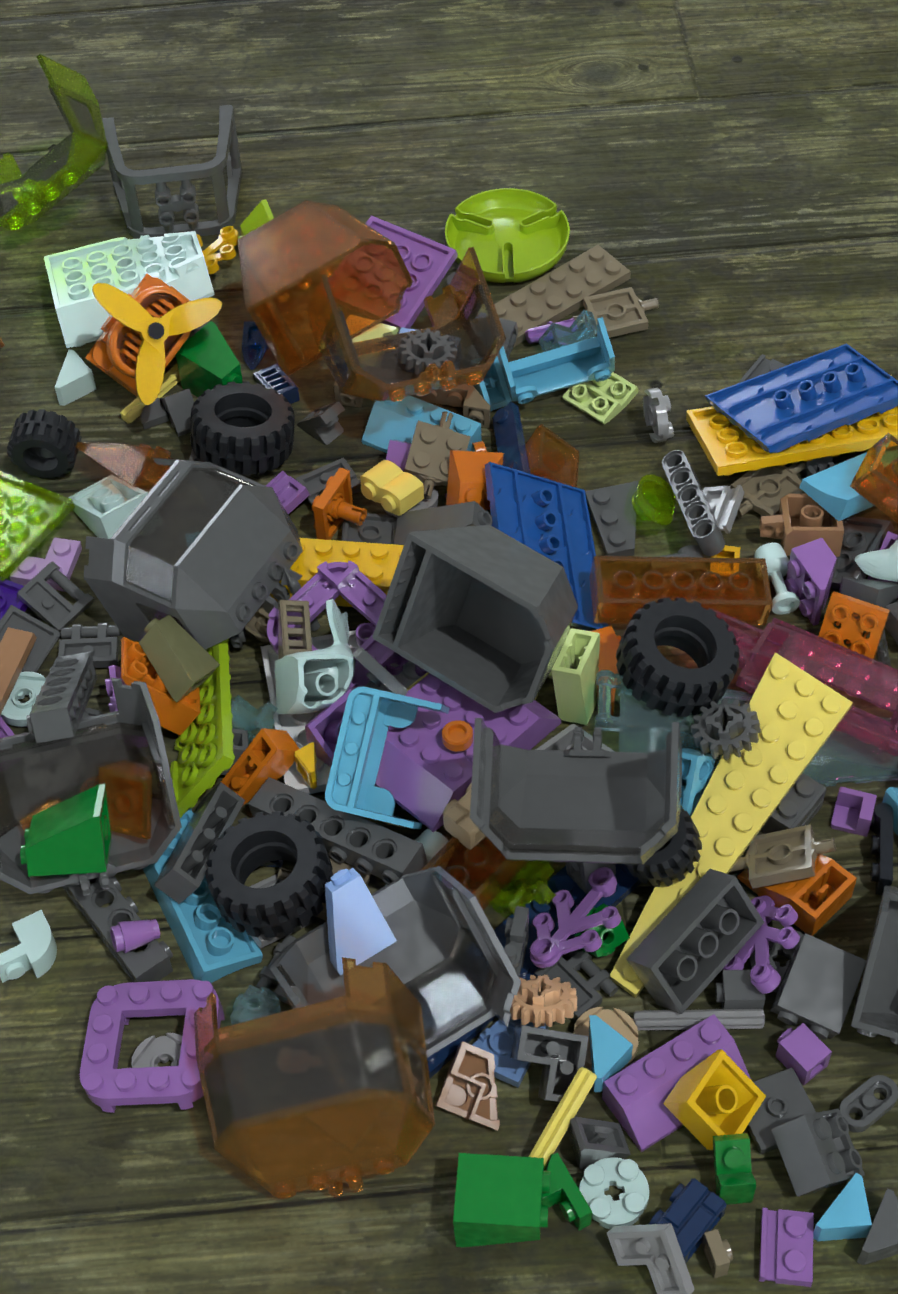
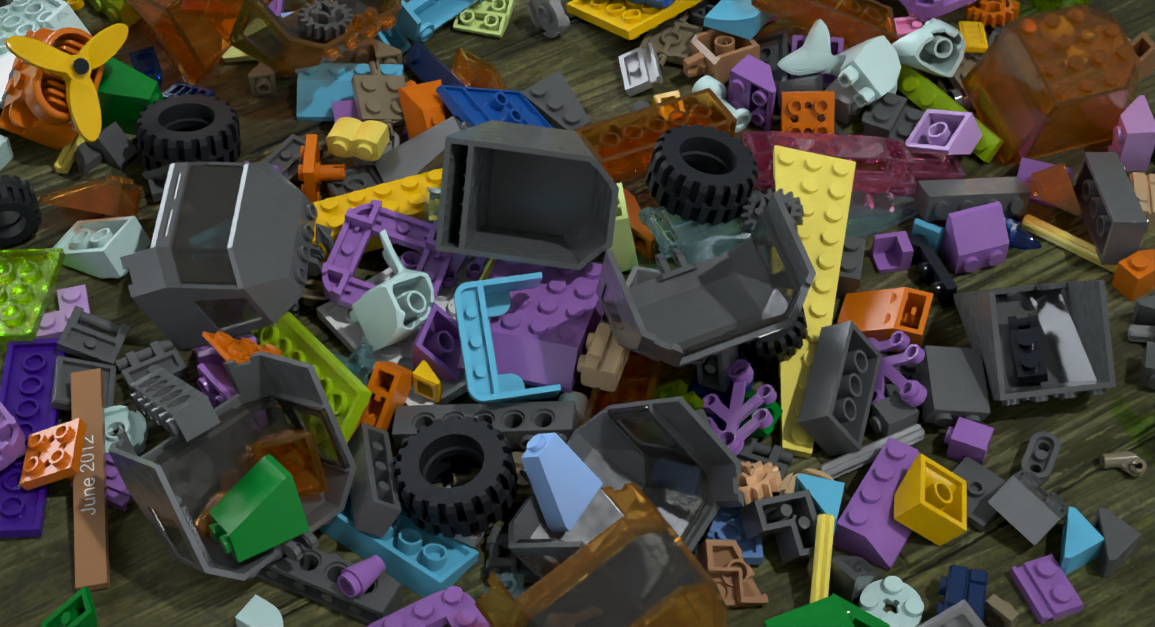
camera: 30 degrees left, 5 degrees down
olive slope [139,615,220,702] -> none
dark tan slope [278,600,312,659] -> none
dark grey slope [297,401,345,445] -> none
dark grey plate [353,647,408,696] -> none
orange tile [442,720,473,752] -> none
clear neon green piece [631,474,675,525] -> none
dark grey beam [662,450,726,556] -> none
green slope [713,1133,756,1204] -> none
dark tan plate [730,824,836,889] -> none

